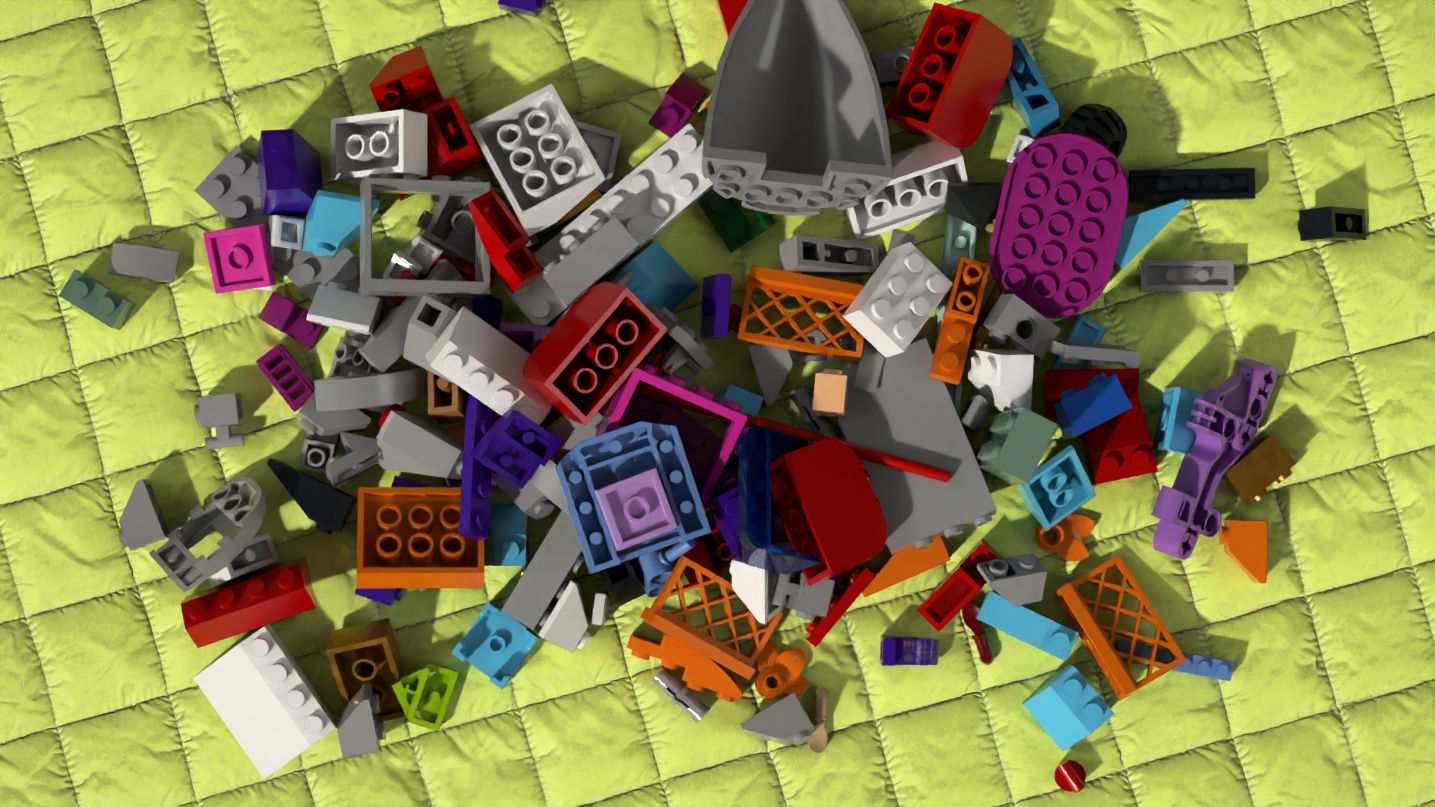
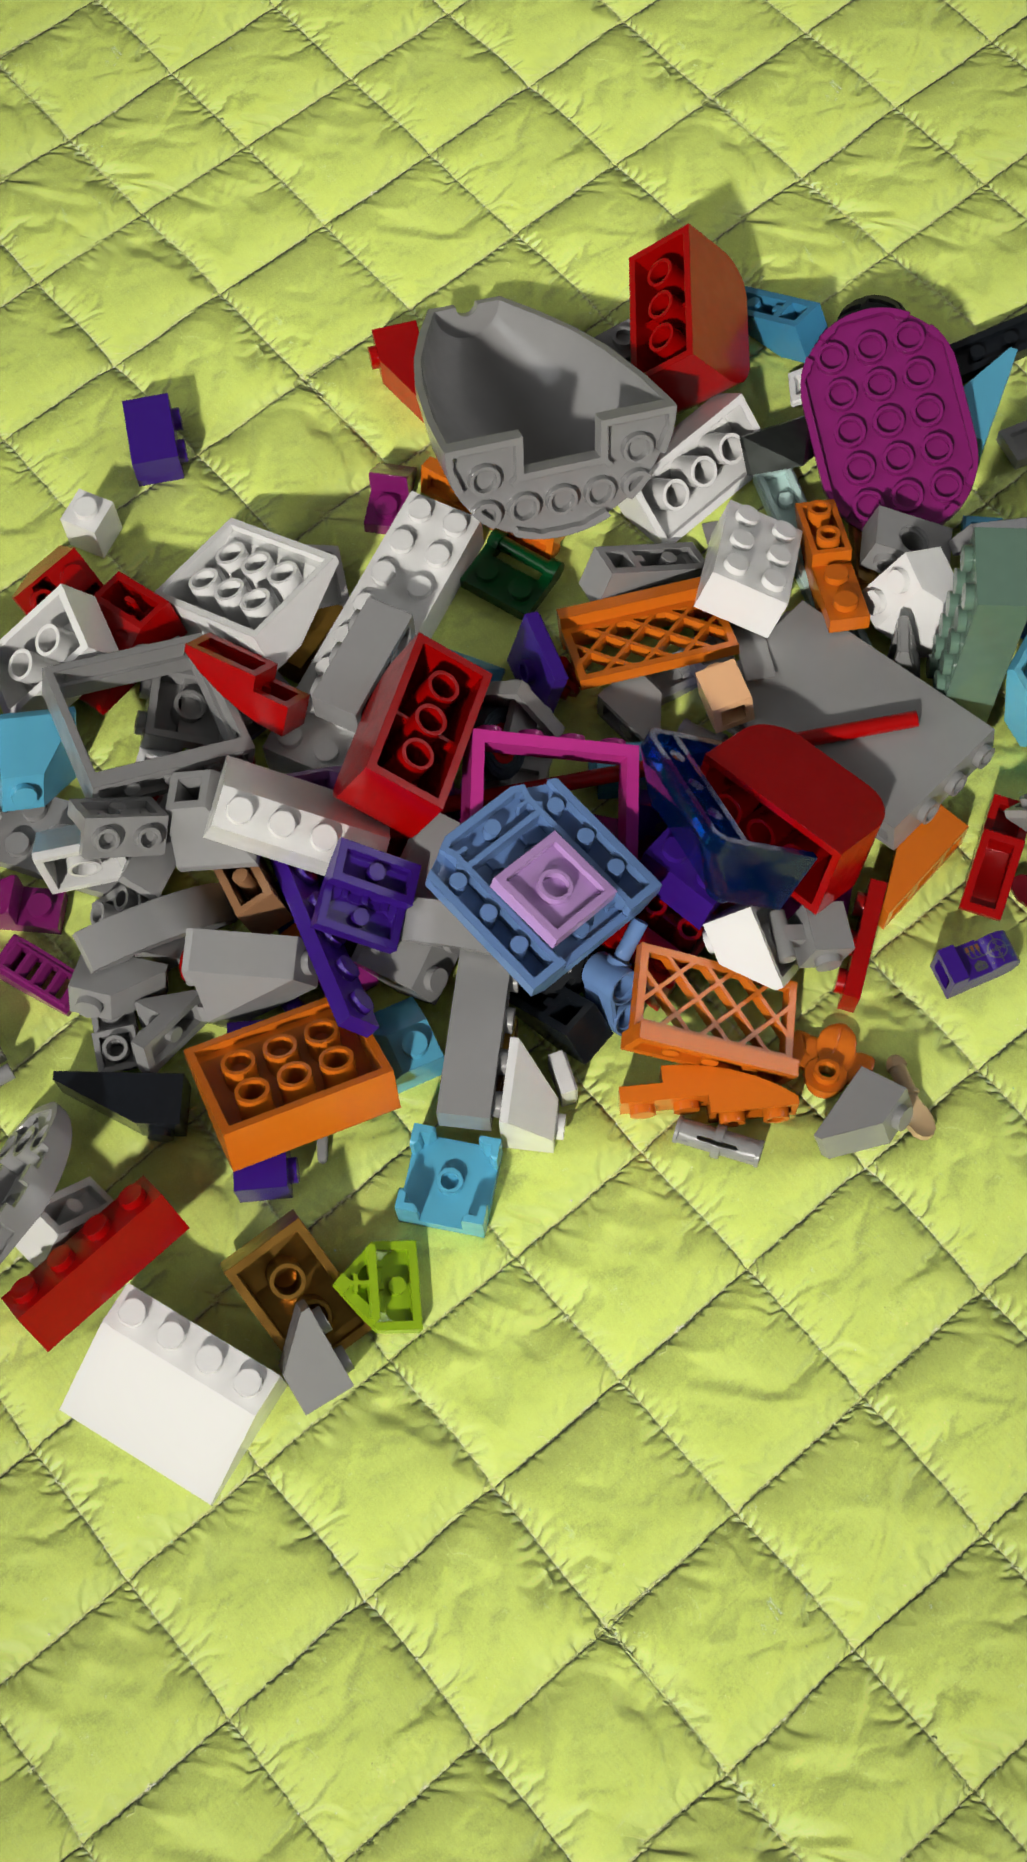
camera: 20 degrees left, 20 degrees down
none -> white brick [60,489,123,558]
none -> light grey bracket [67,796,169,859]

